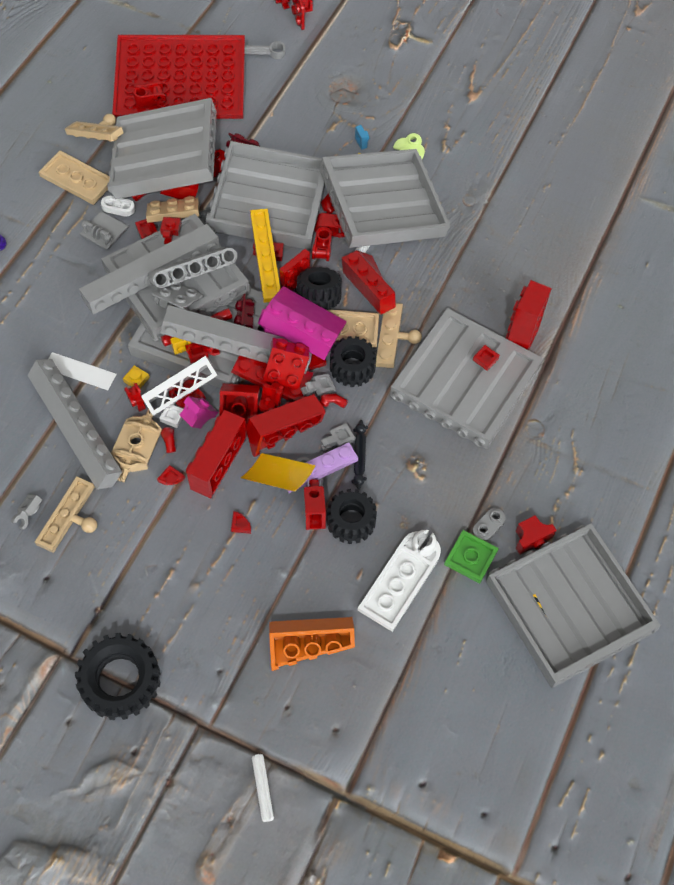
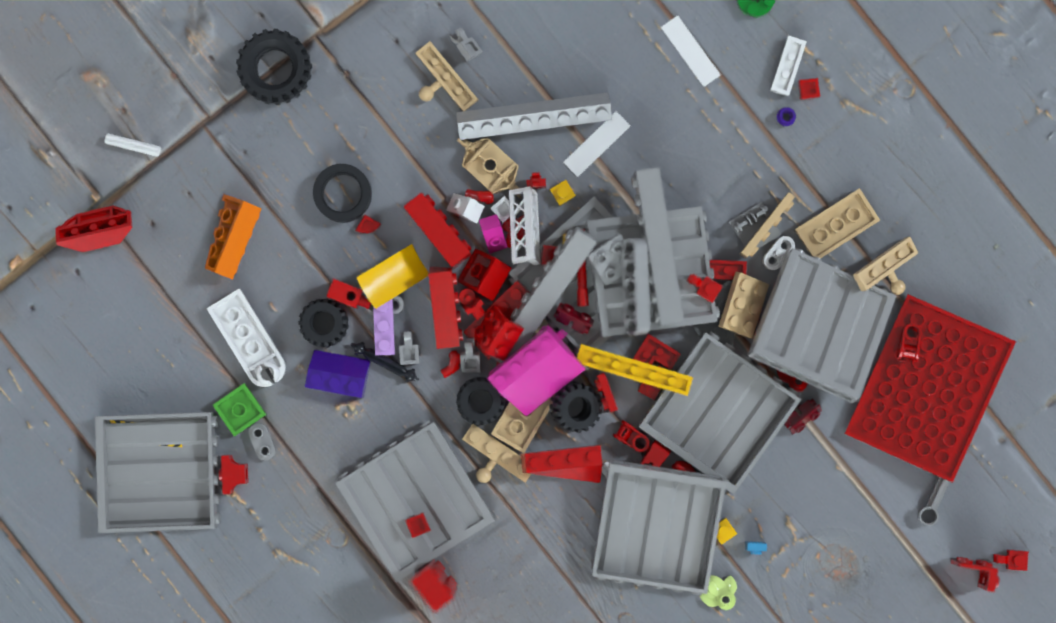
camera: 120 degrees right, 25 degrees up
red tile [157,465,185,485] -> none
none -> red wedge [55,205,133,252]
none -> dark purple slope [305,350,371,398]
none -> black tyre [313,164,372,223]
none -> white brick [446,193,485,223]
none -> red plate [633,334,681,370]
none -> tan plate [739,192,795,258]

